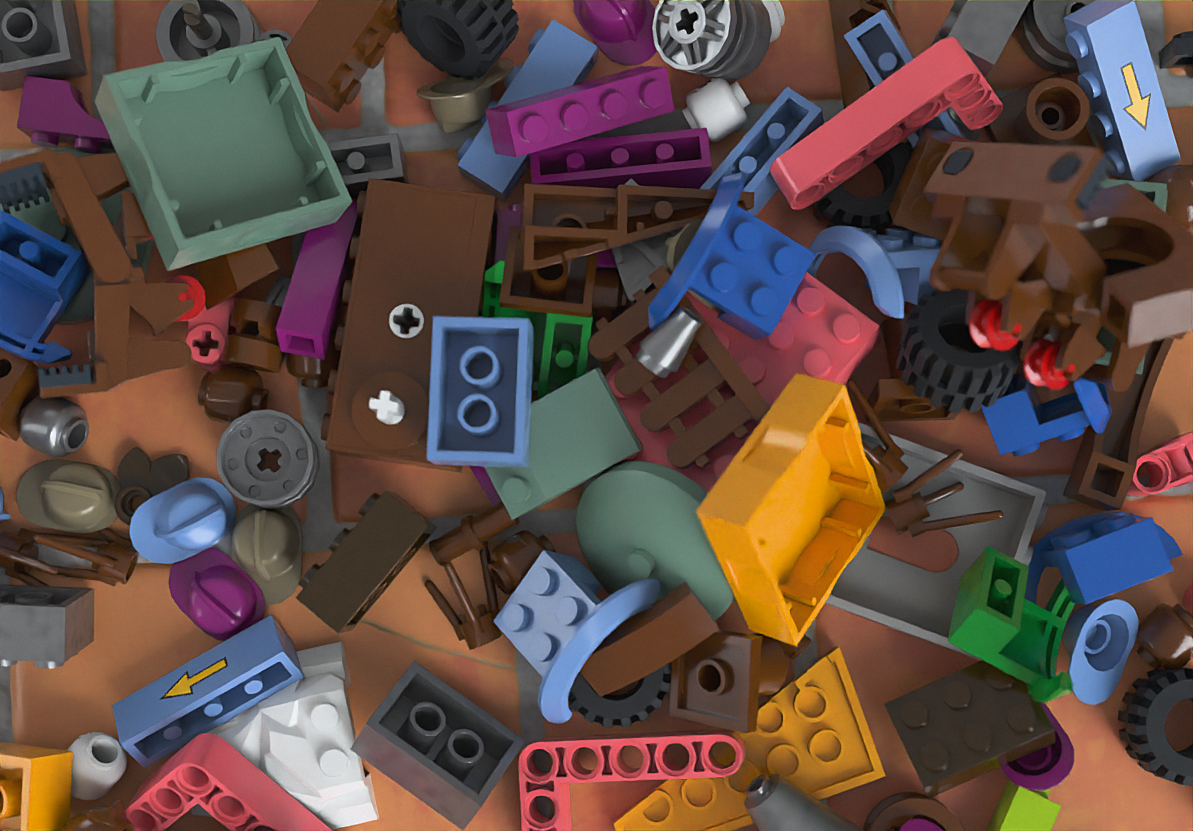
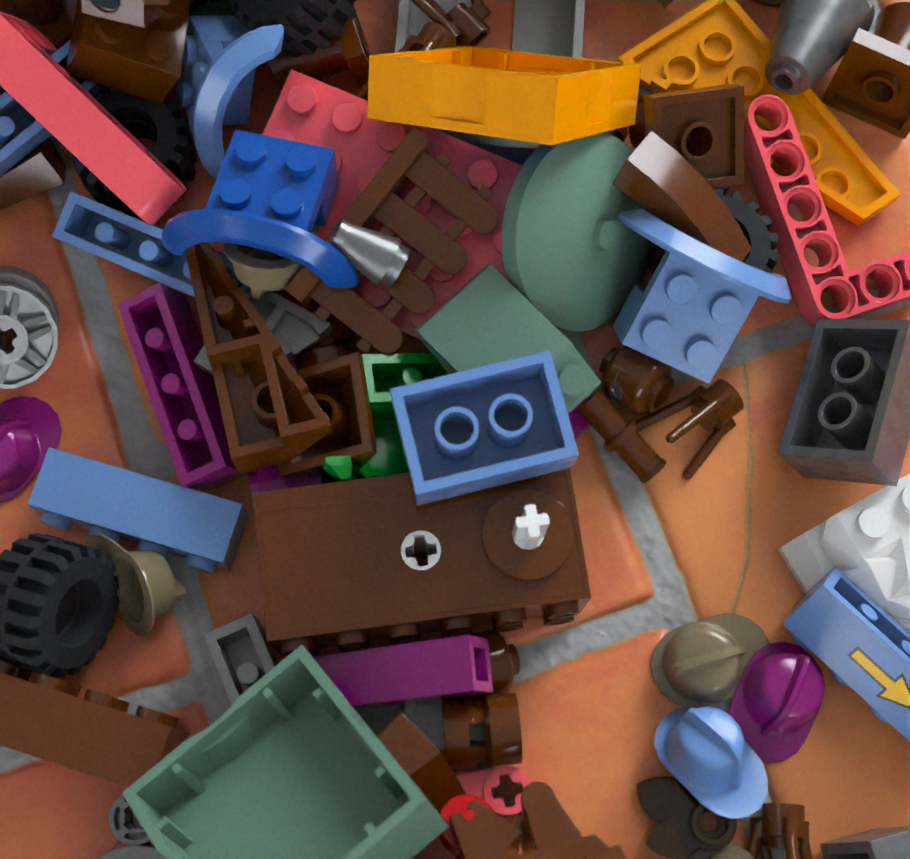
camera: 110 degrees left, 10 degrees down
reddish brown head [198,364,269,424] -> none
flat silver wheel [216,409,320,509] -> none
dark brown brick [296,490,438,634] -> none
magenta brick [485,66,675,157] -> none
white head [682,78,751,142] -> none

